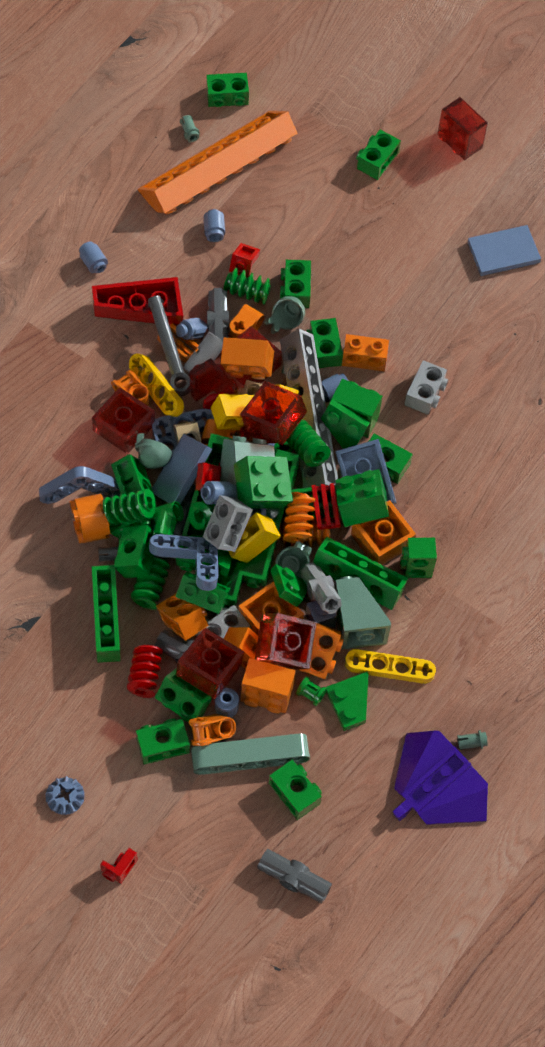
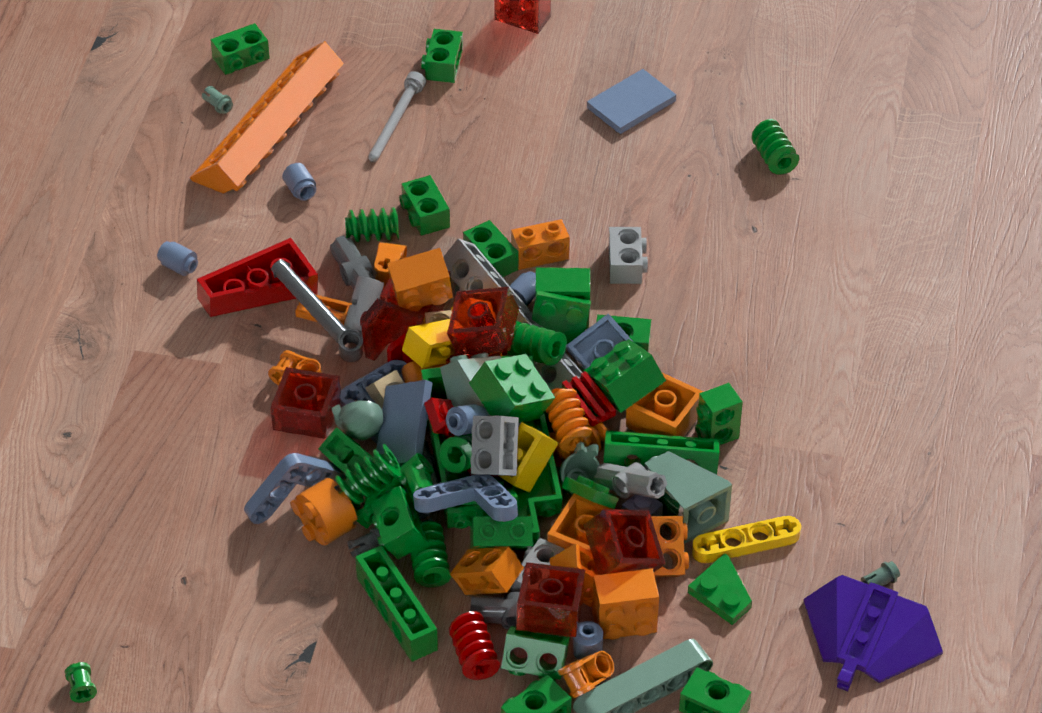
camera: 20 degrees left, 15 degrees down
yellow beam [129,353,184,417] -> none
sand blue arm [175,318,208,340] -> none
red bracket [229,243,260,278] -> none
sand green piece [264,296,306,334] -> none
green bush [296,676,327,706] -> none
none -> light grey piece [368,71,426,162]

